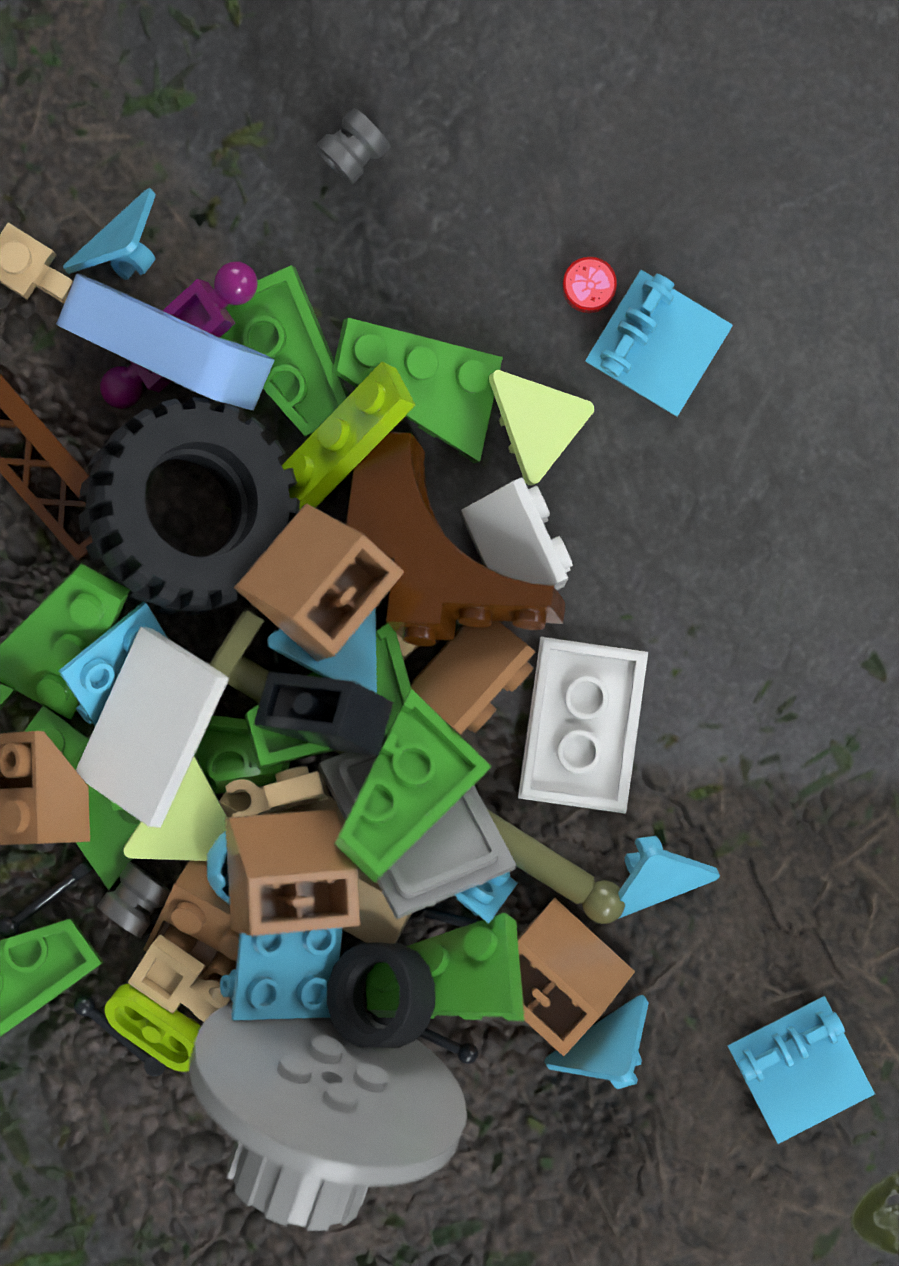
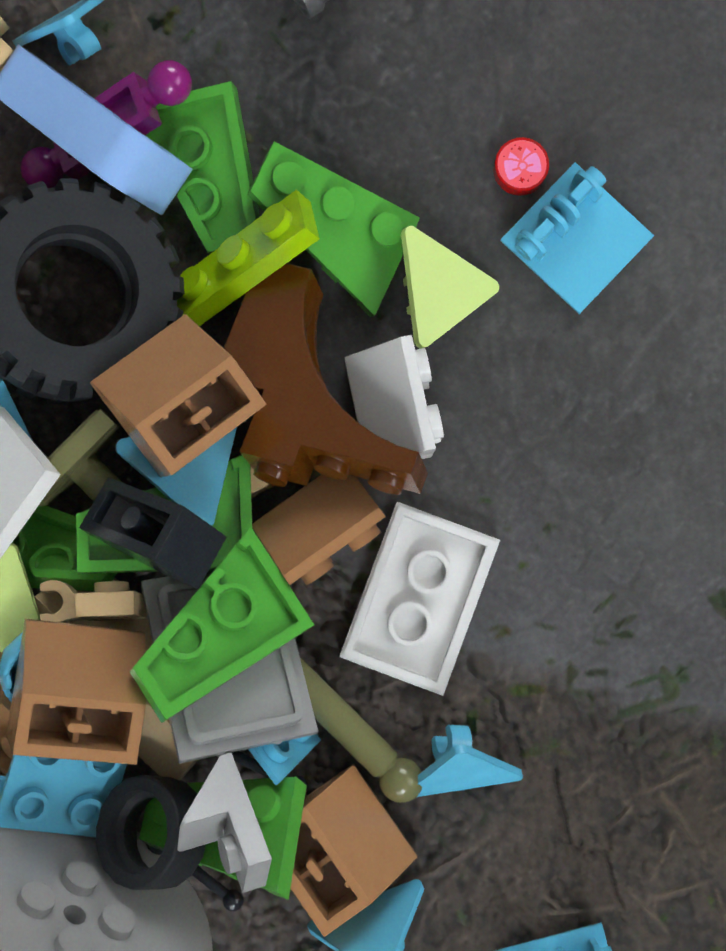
camera: 20 degrees right, 0 degrees up
none -> light grey slope [177,752,272,893]

